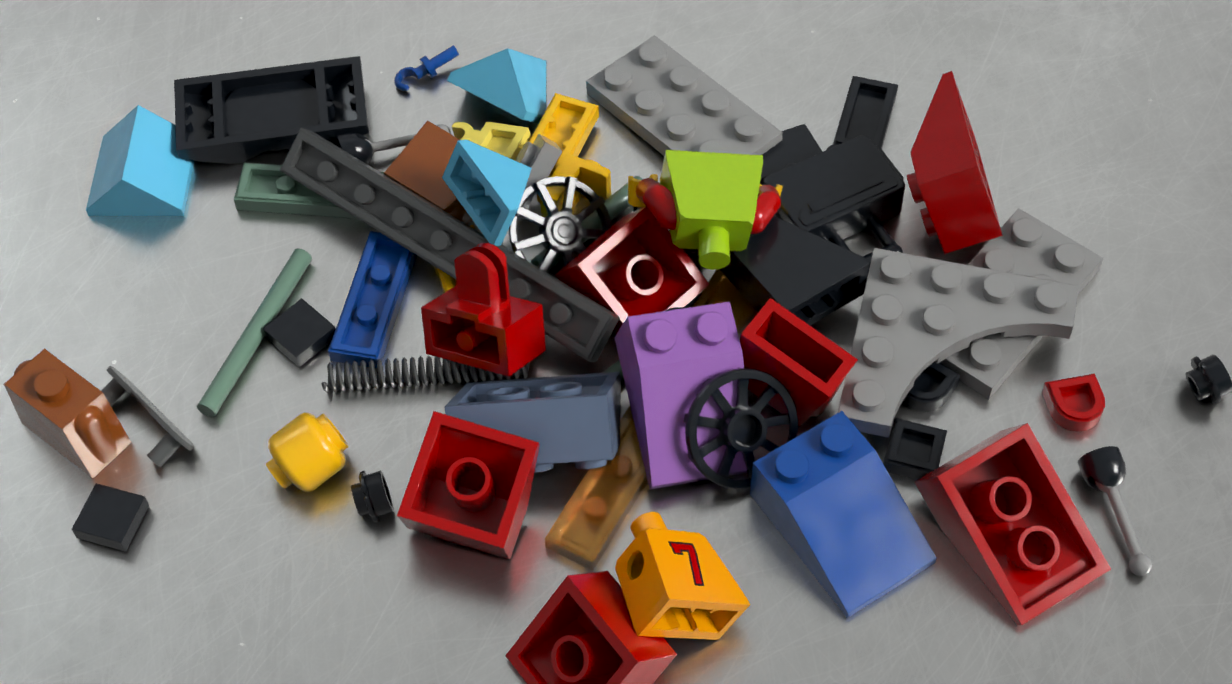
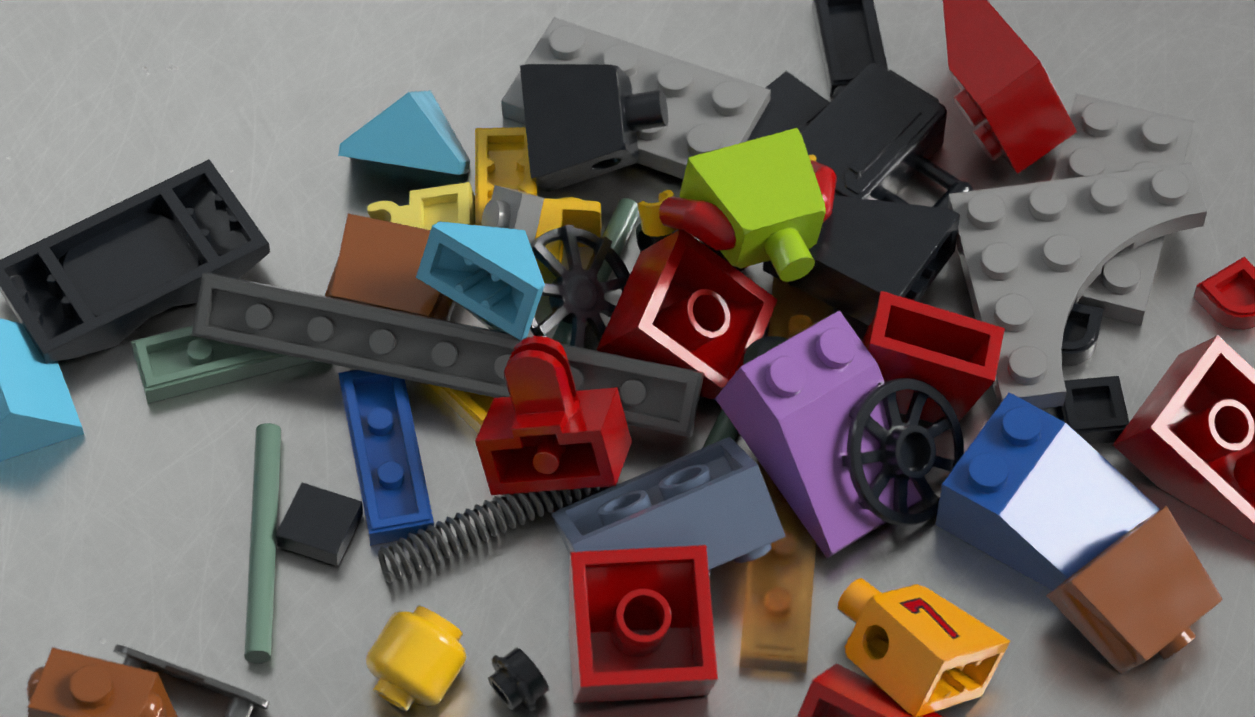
camera: 25 degrees left, 0 degrees up
black hinge [336,124,451,165] -> none
blue hand [394,45,459,91] -> none
none -> black torso [520,64,669,191]
none -> dark orange torso [1046,506,1223,674]

